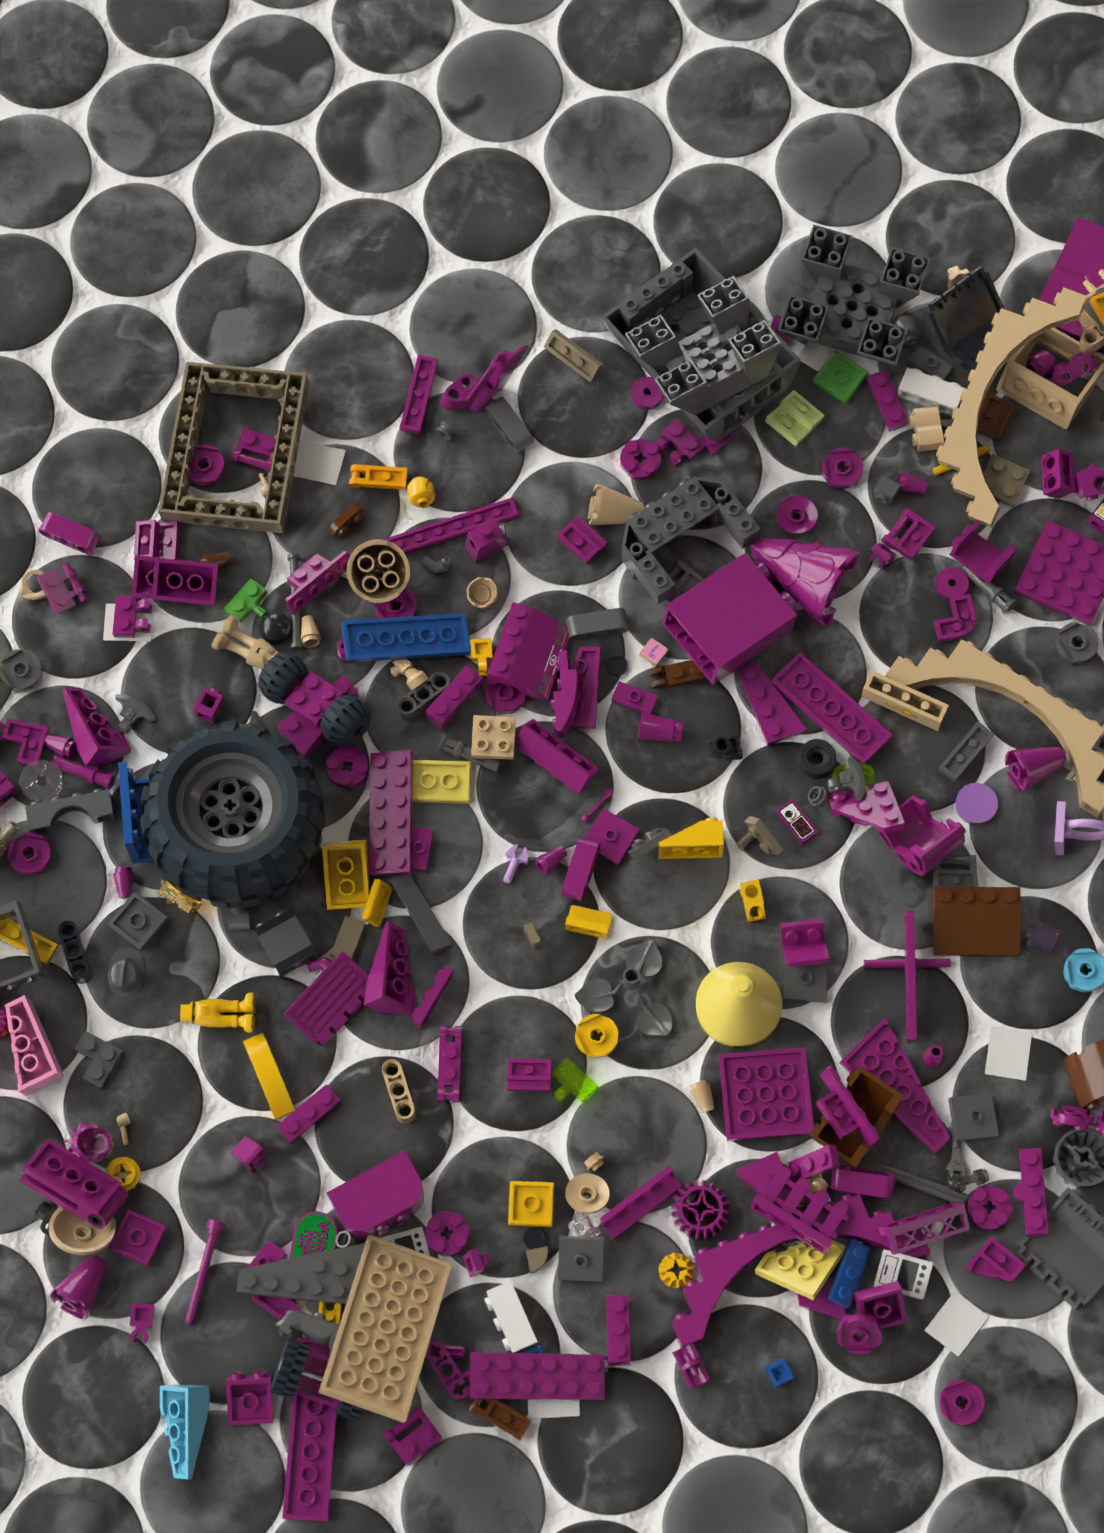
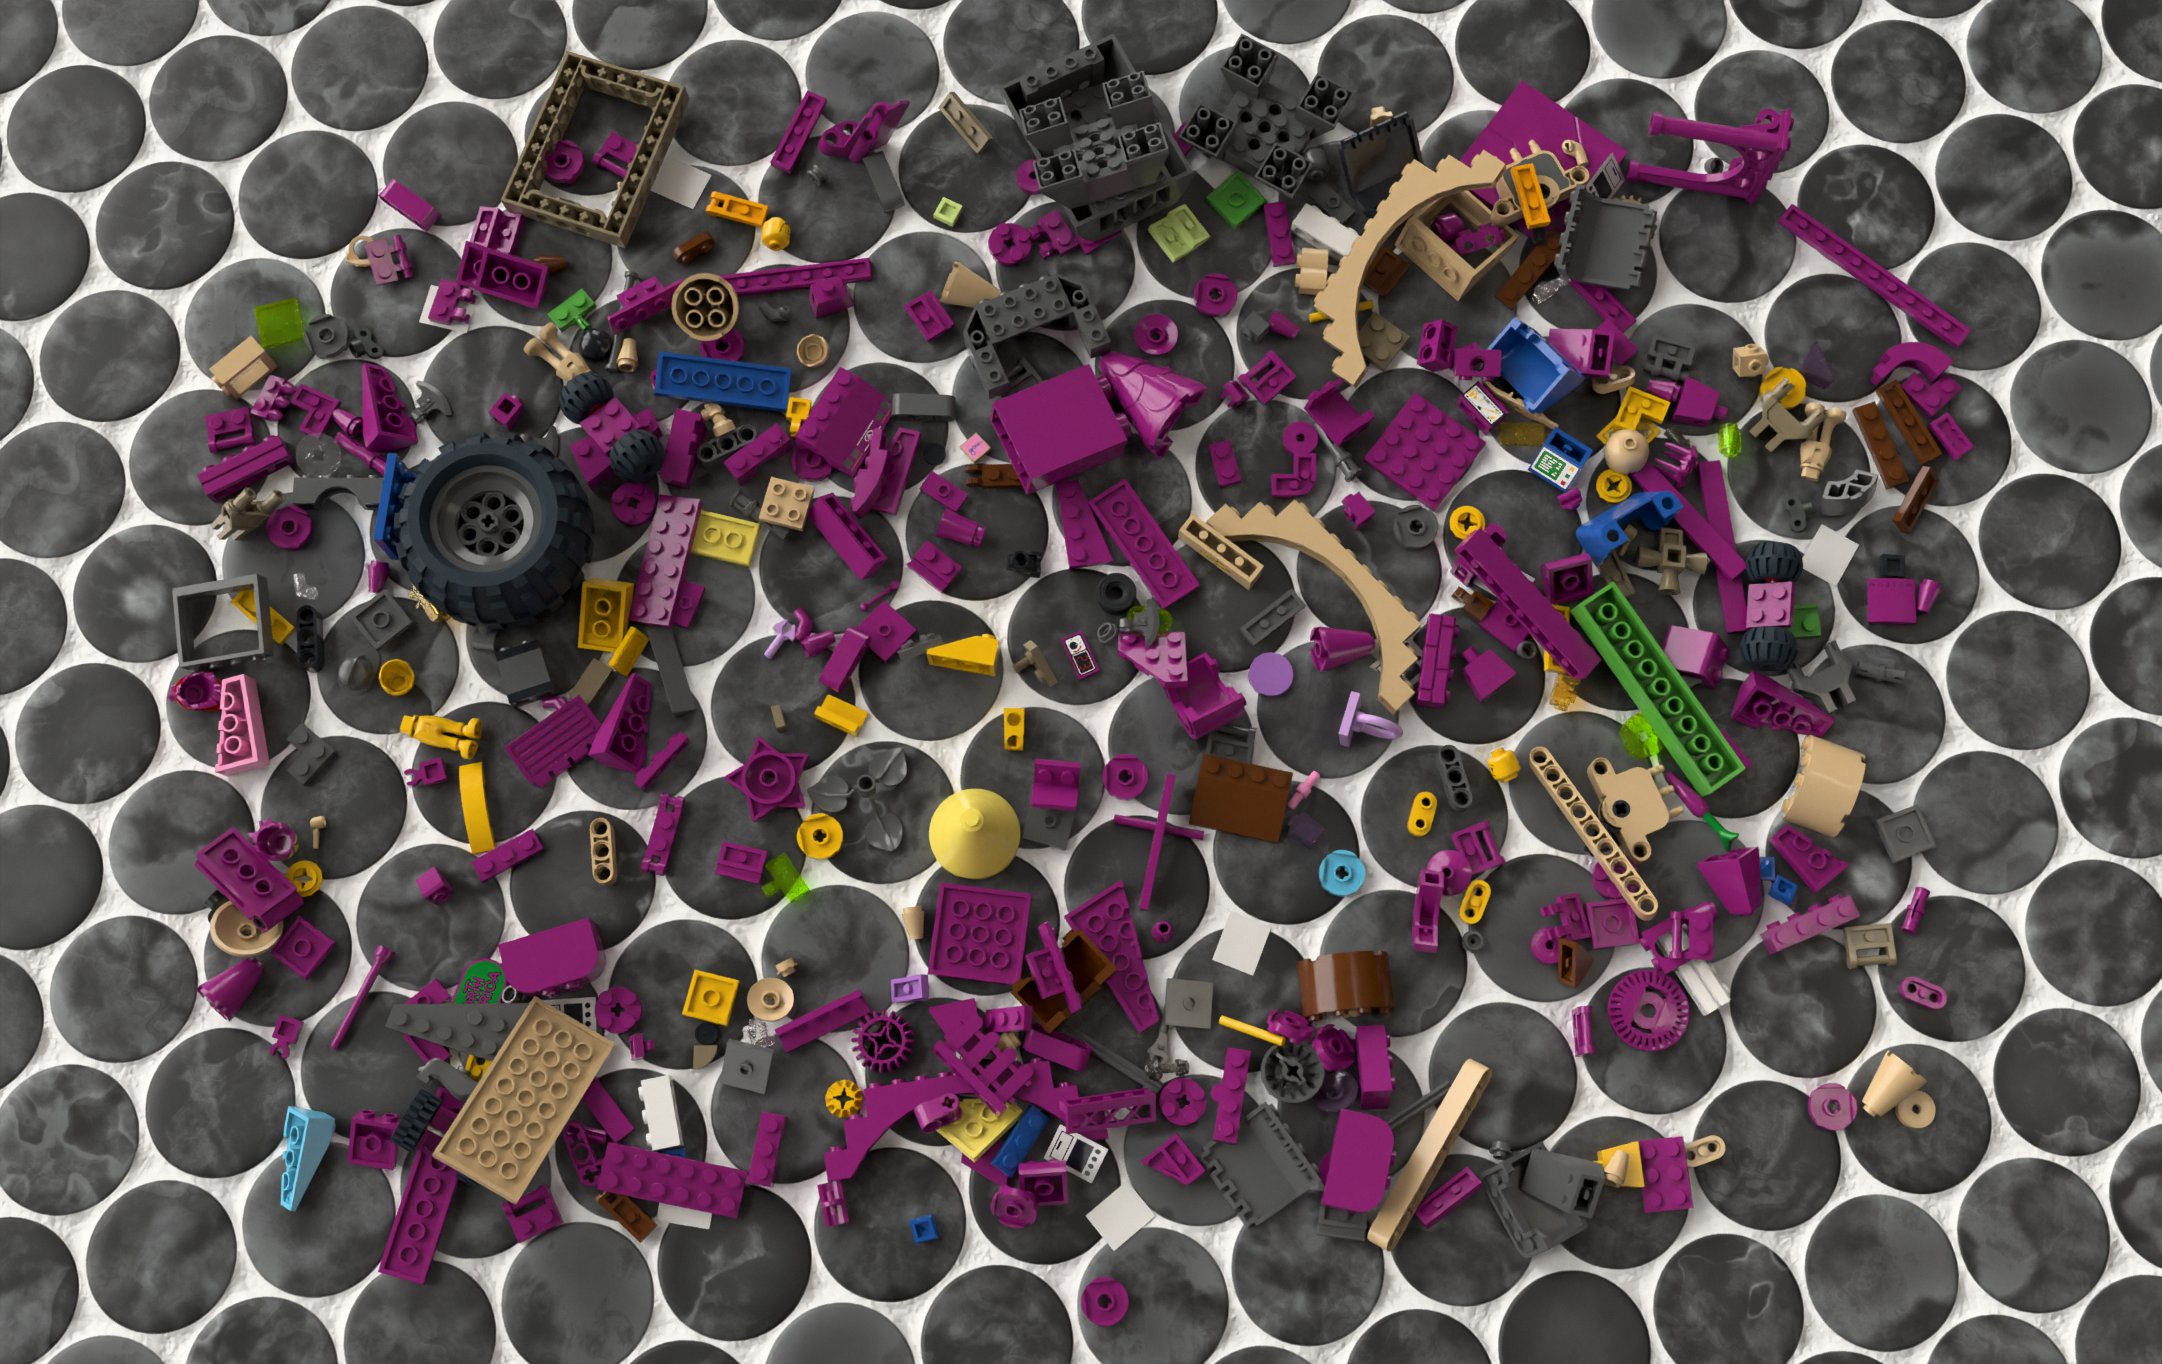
camera: 10 degrees right, 5 degrees up
none -> clear arm [293,572,318,600]
none -> pearl dark grey piece [348,327,383,359]
none -> yellow hair [379,659,415,696]
none -> magenta plate [404,757,448,787]
none -> magenta tile [581,1076,635,1144]
none -> magenta wedge [659,408,708,490]
none -> magenta plate [725,737,809,823]
none -> magenta arm [793,607,813,641]
none -> medium lavender slope [891,974,929,1003]
none -> magenta plate [907,540,962,593]
none -> magenta piece [914,1093,962,1133]
none -> yellowish green tile [933,197,963,227]
none -> magenta plate [1102,754,1148,800]
none -> magenta plate [1208,440,1241,488]
none -> yellow bar [1219,1015,1286,1046]
none -> bright pink bar [1286,771,1320,811]
none -> magenta brick [1341,492,1375,531]

